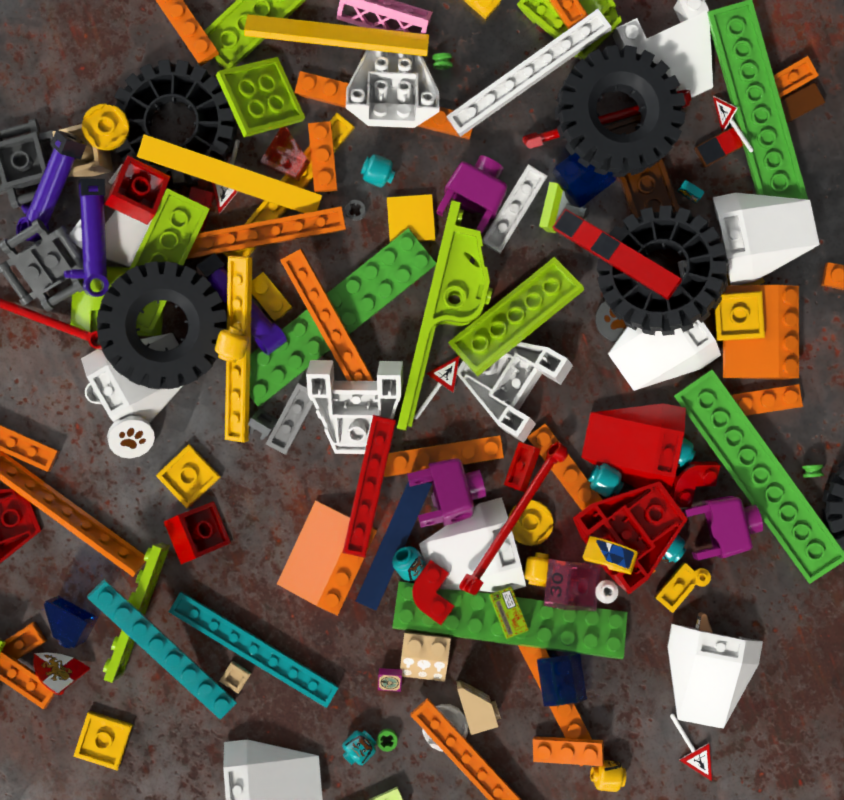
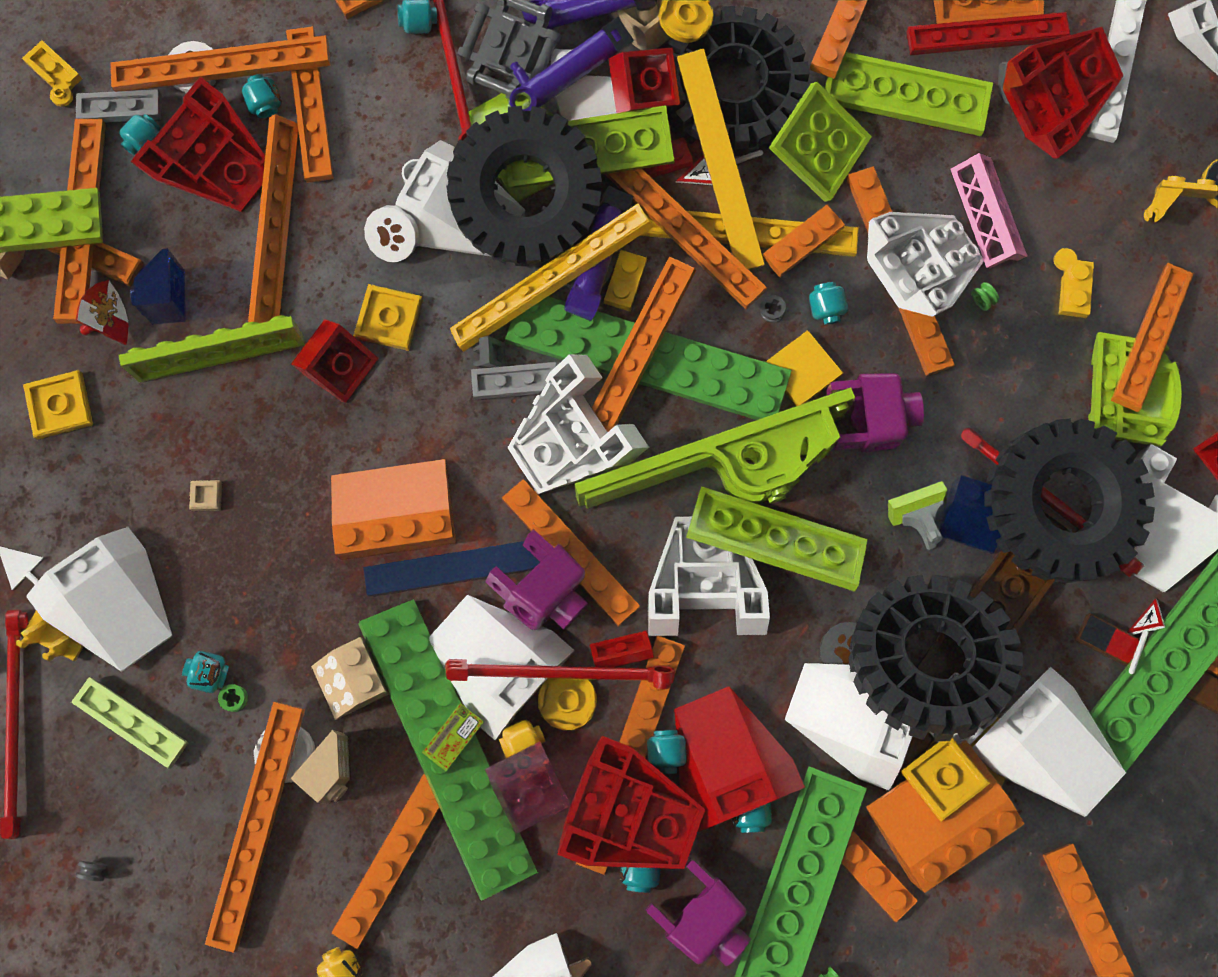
camera: 55 degrees right, 10 degrees down
teal plate [87,579,237,720] -> none
teal plate [168,591,339,708] -> none
yellow head [215,326,249,363] -> none
yellow tile [244,14,429,56] -> none
clear red wing [260,126,310,181] -> none
red tile [342,415,396,558] -> none
tile [378,668,402,692] -> none
teal head [392,546,426,581] -> none
red plate [412,560,455,626] -> none
piece [414,356,460,419] -> none
white plate [446,9,611,137] -> none
white tile [482,164,548,254] -> none
orange plate [533,736,604,766] -> none
clear blue slope [537,653,587,706] -> none
red tile [552,209,682,300] -> none
slope [583,536,638,574] -> none
white plate [595,580,618,603] -> none
yellow hinge [654,562,711,613] -> none
red plate [669,462,721,508] -> none
teal tile [677,180,704,203] -> none

